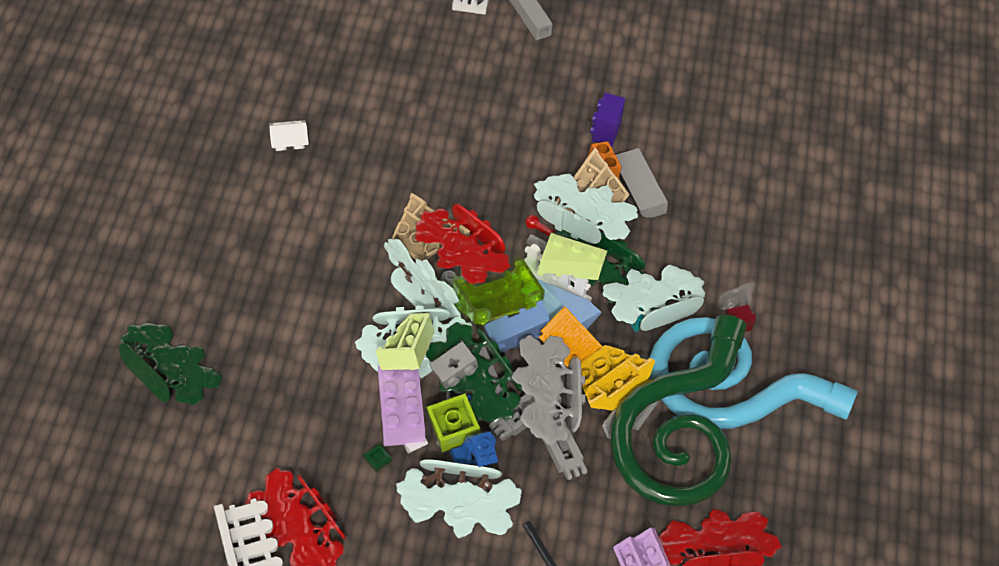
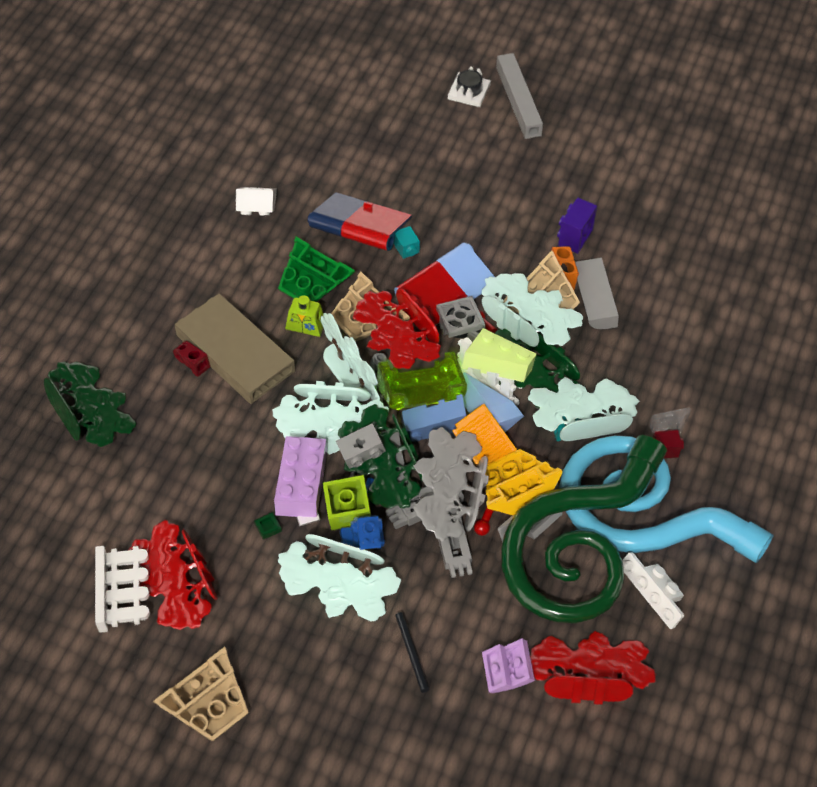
camera: 15 degrees right, 0 degrees up
yellowish green wedge [376,313,435,370] -> none
none -> dark red leg [173,341,211,377]
none -> dark tan brick [175,294,295,404]
none -> green wedge [278,236,355,302]
none -> lime torso [285,295,324,337]
none -> door [308,192,412,251]
none -> teal brick [394,226,420,259]
none -> door [394,243,495,326]
none -> light grey piece [436,296,485,338]
none -> red bar [474,507,494,536]
none -> white bracket [623,552,684,629]

